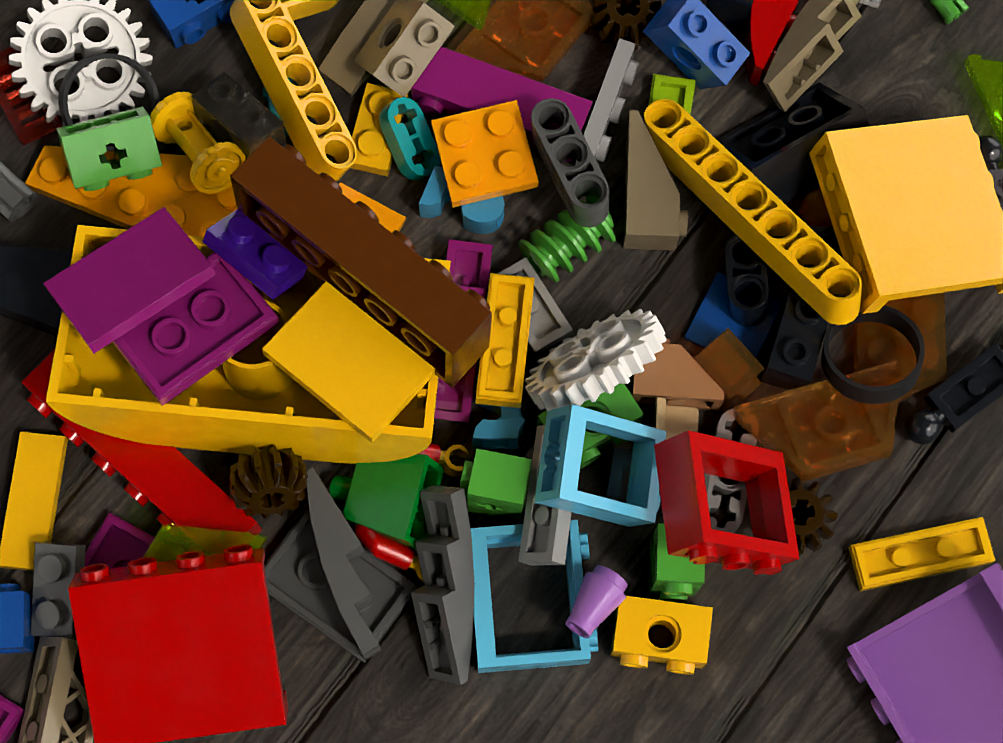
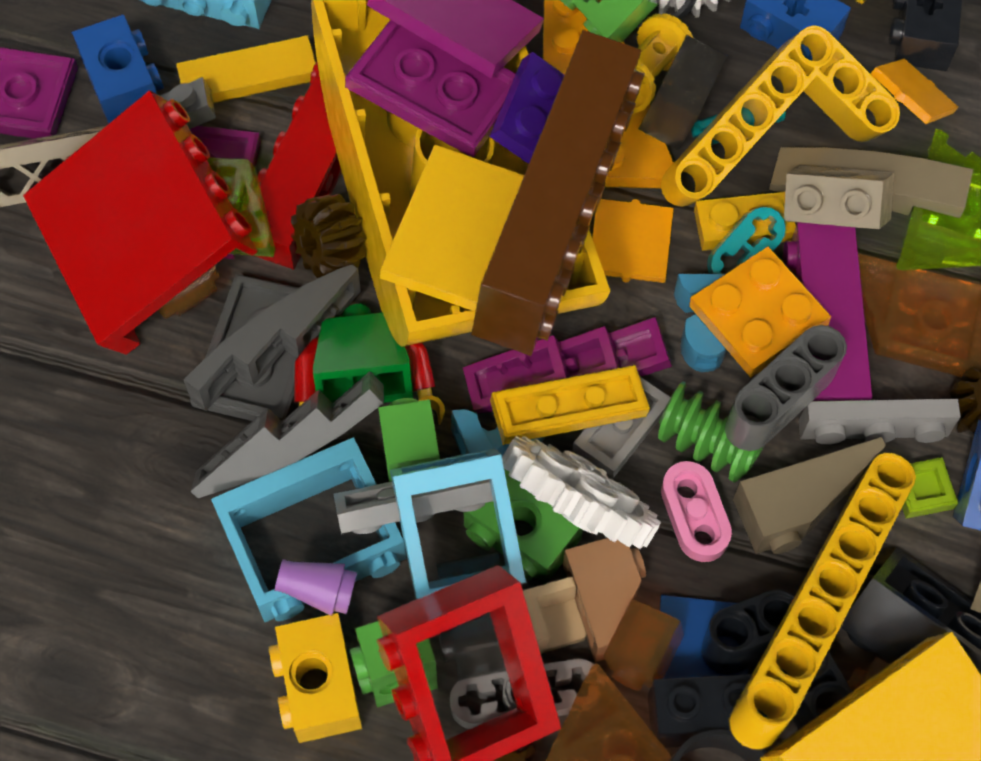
camera: 70 degrees right, 10 degrees down
none -> bright pink plate [661,461,732,562]

